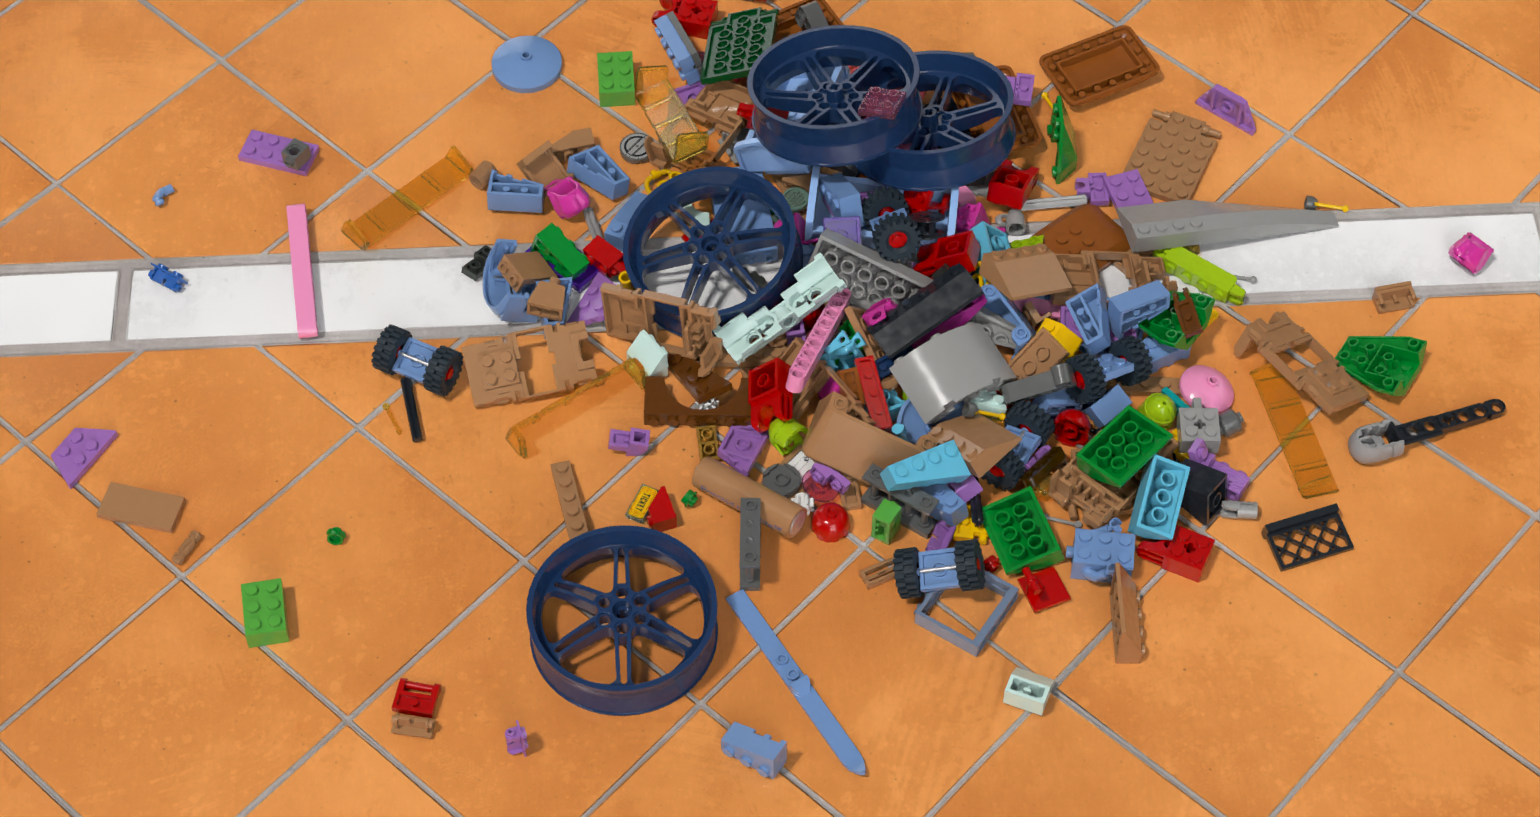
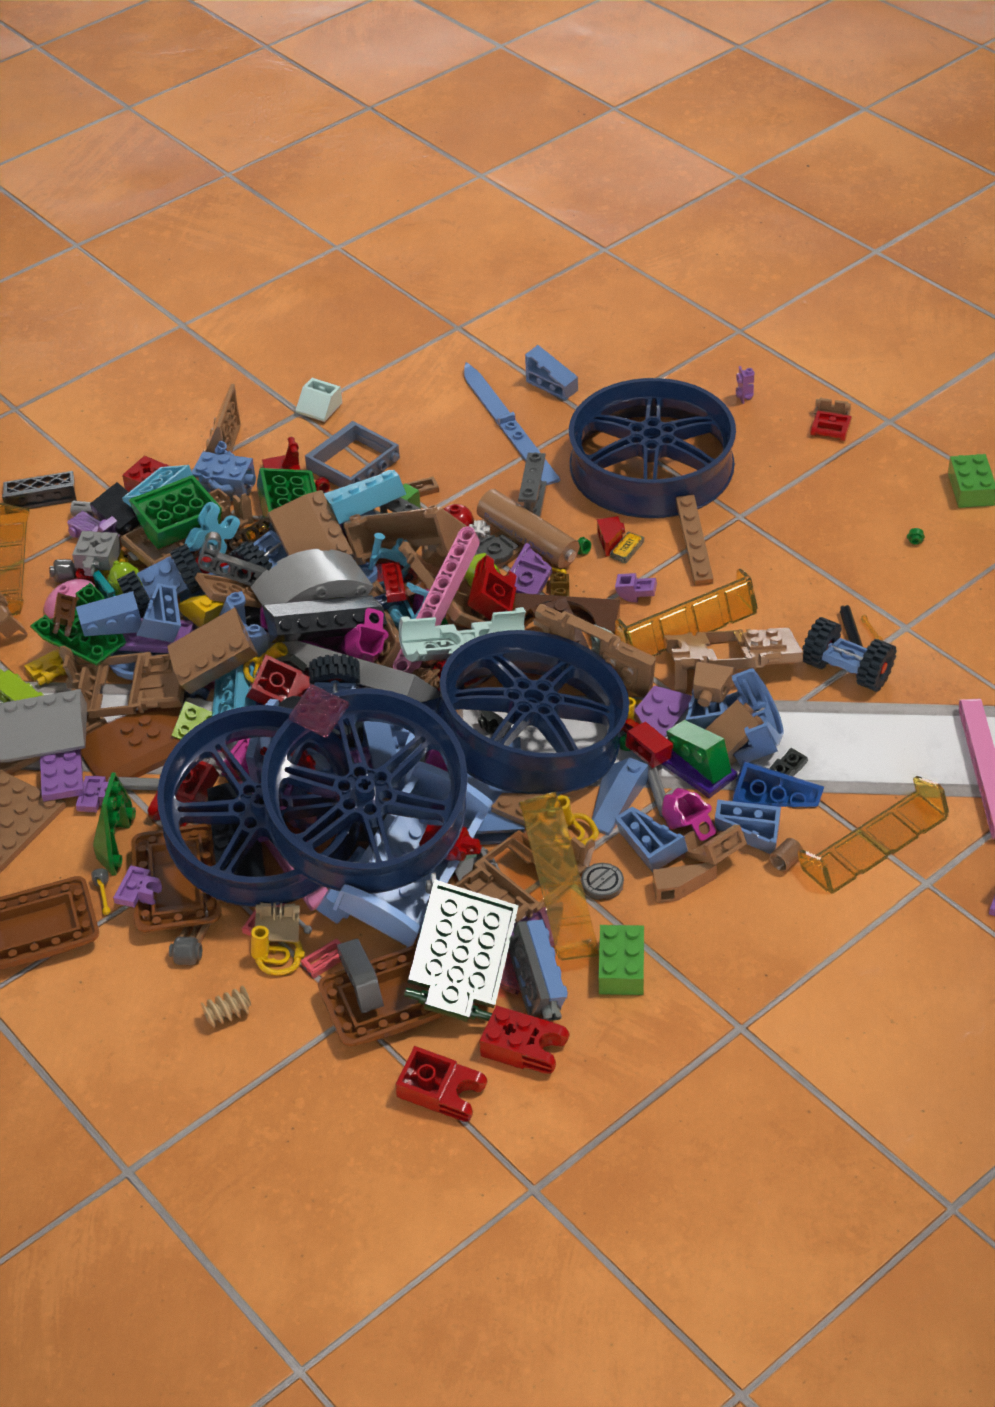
camera: 170 degrees left, 10 degrees down
medium blue dish [492,36,562,93] -> none
black plate [893,539,985,599] -> none
none -> medium azure piece [185,502,240,554]
none -> tan piece [201,986,251,1028]
none -> blue wedge [732,760,824,807]

